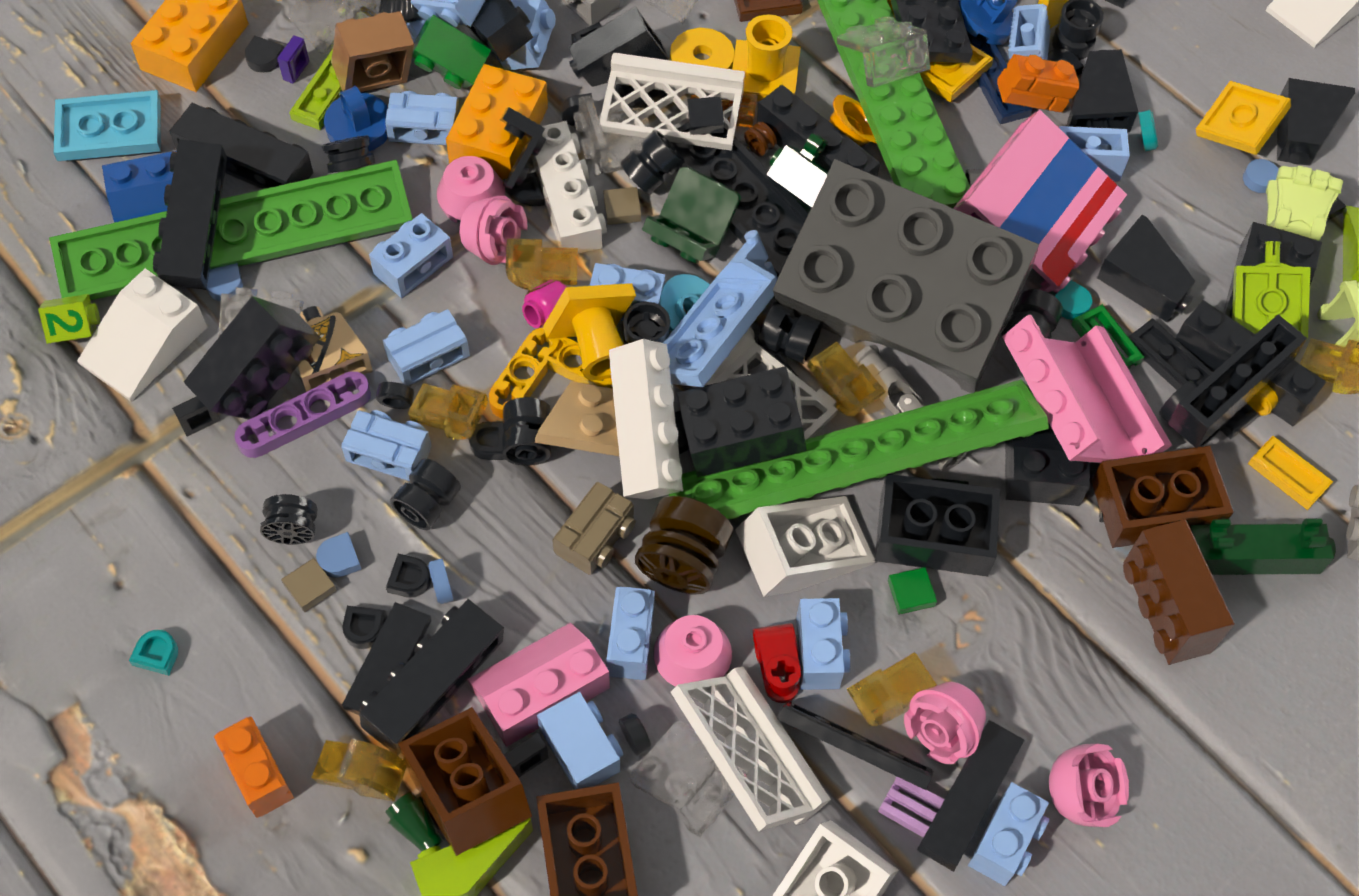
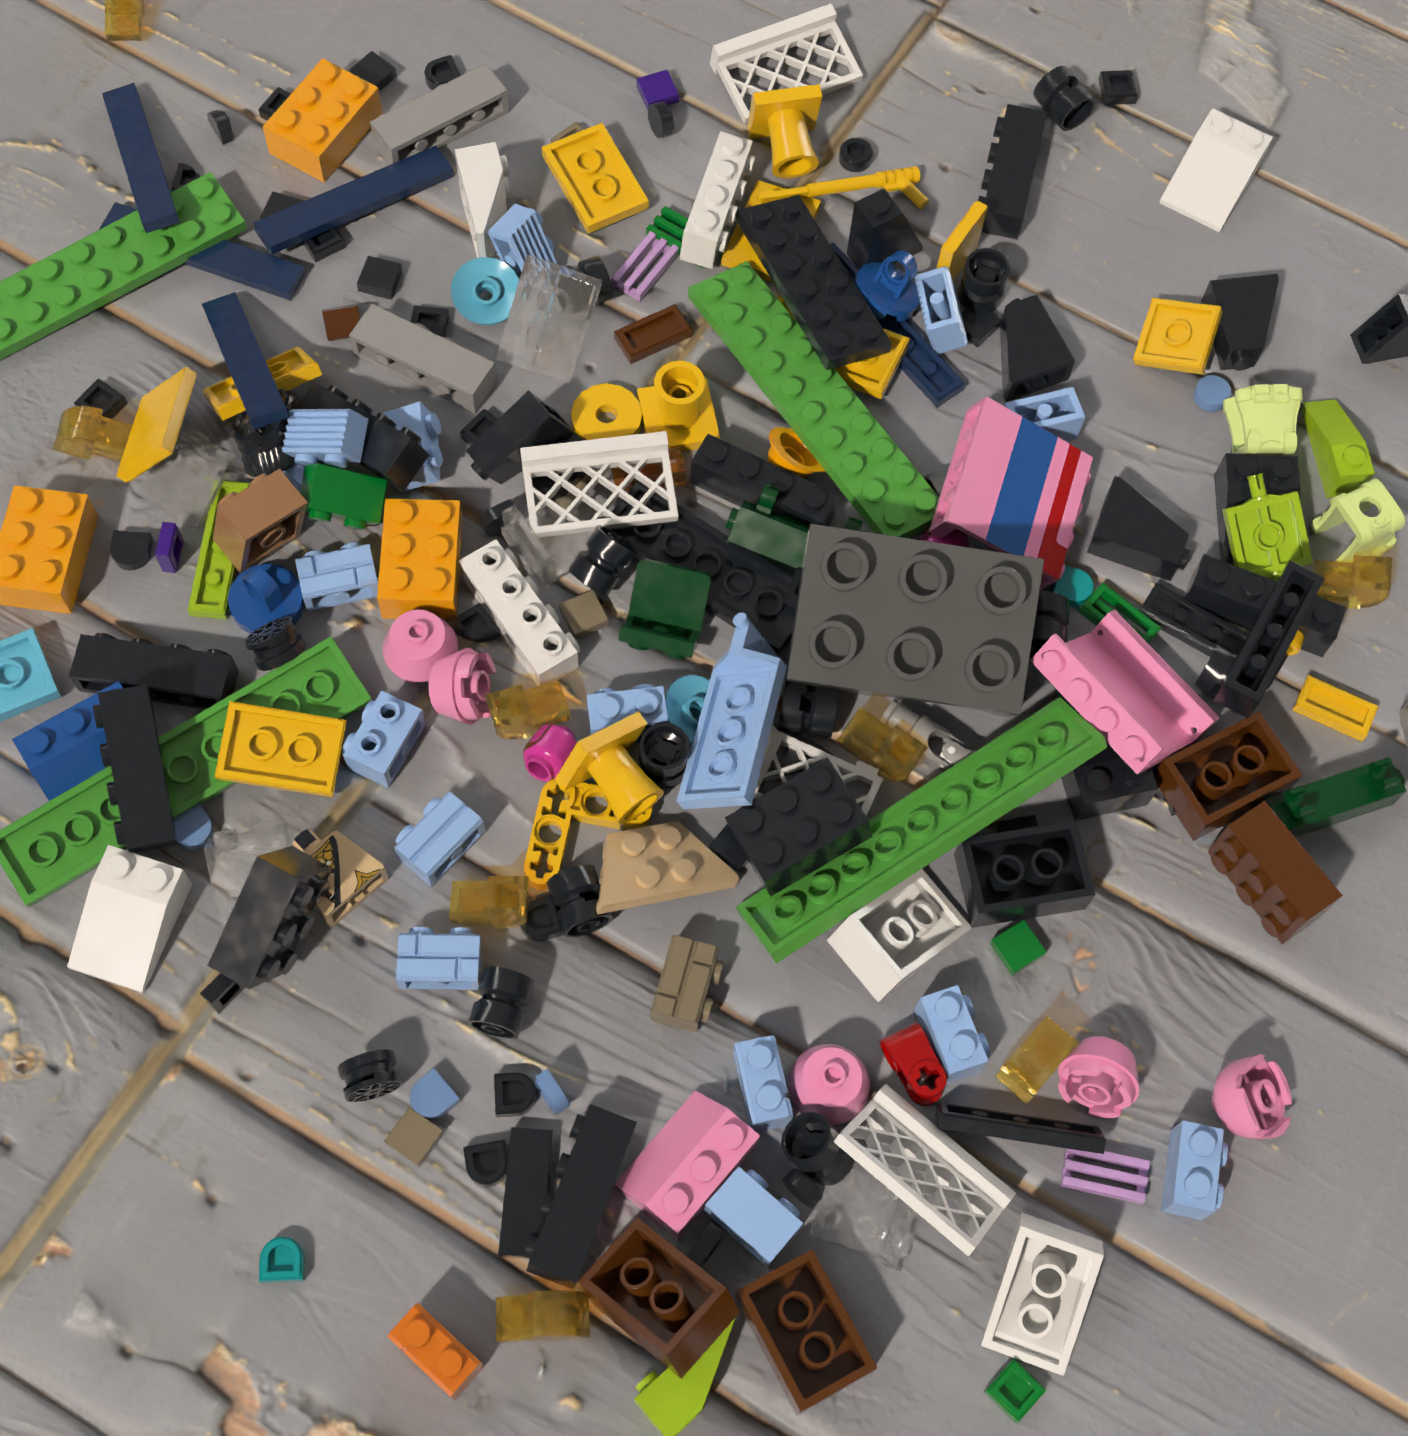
camera: 20 degrees left, 5 degrees up
lime brick [38,294,100,344] -> none
medium lavender beam [234,371,371,458] -> none
black tile [376,382,415,409] -> none
dark green cone [385,791,444,852] -> none
black bracket [500,107,546,189] -> none
white brick [609,339,683,499] -> none
dark brown wheel [635,496,733,595] -> none
black tile [687,97,724,135] -> none
reddish brown bush [744,122,777,156] -> none
clear bracket [837,17,930,88] -> none
black tile [917,720,1024,872] -> none
orange brick [997,54,1080,113] -> none
teal tile [1138,110,1158,152] -> none
none -> yellow tile [214,701,347,798]
none -> black wheel [781,1112,855,1186]

